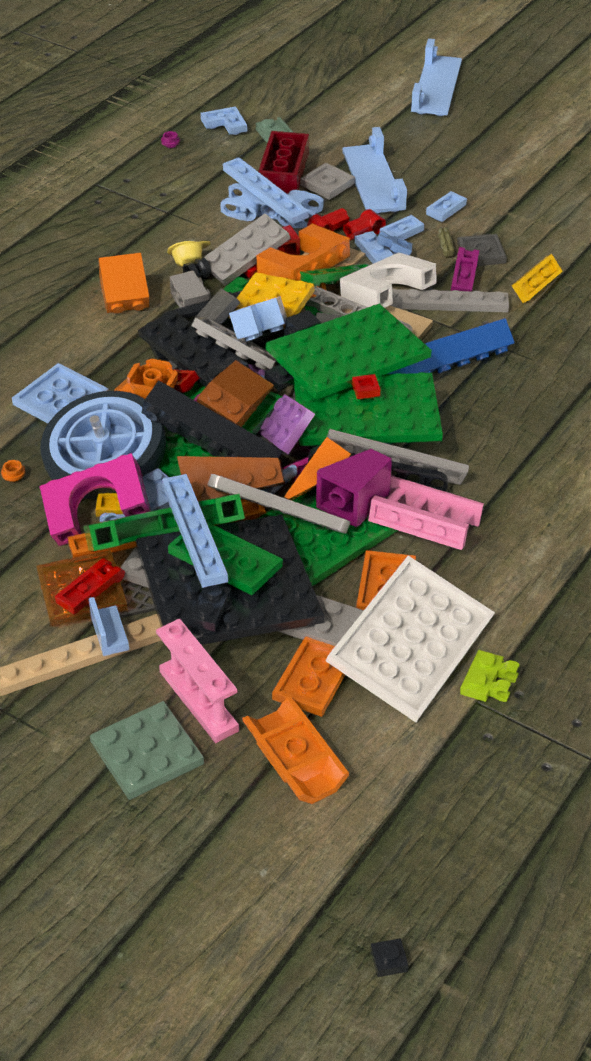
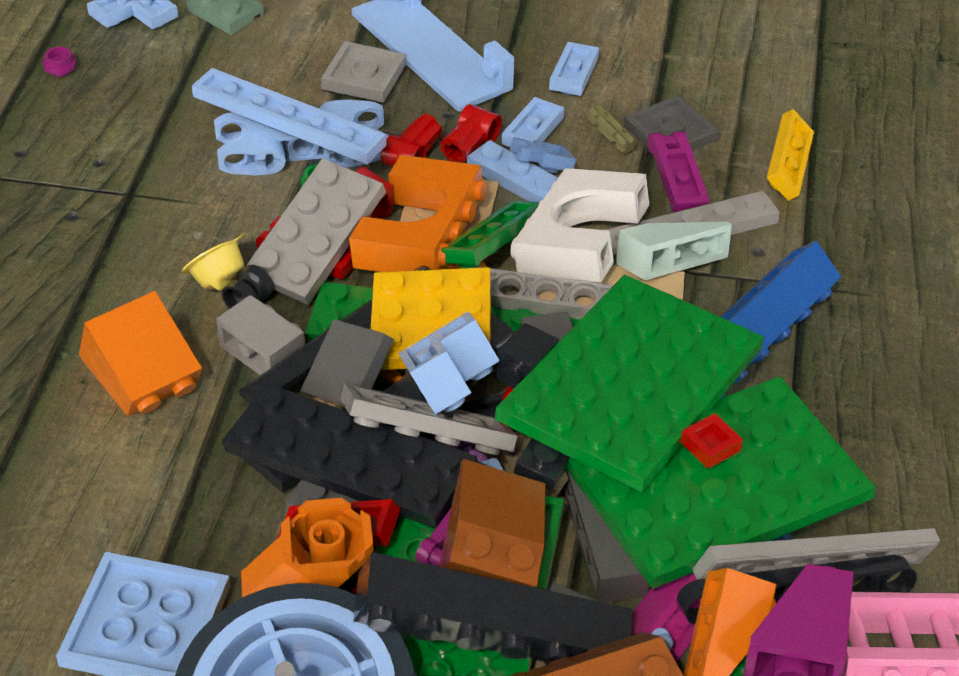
camera: 25 degrees left, 0 degrees up
dark red brick [258,131,309,194] -> none
medium lavender plate [259,394,315,454] -> none
none -> light aqua slope [616,222,732,280]

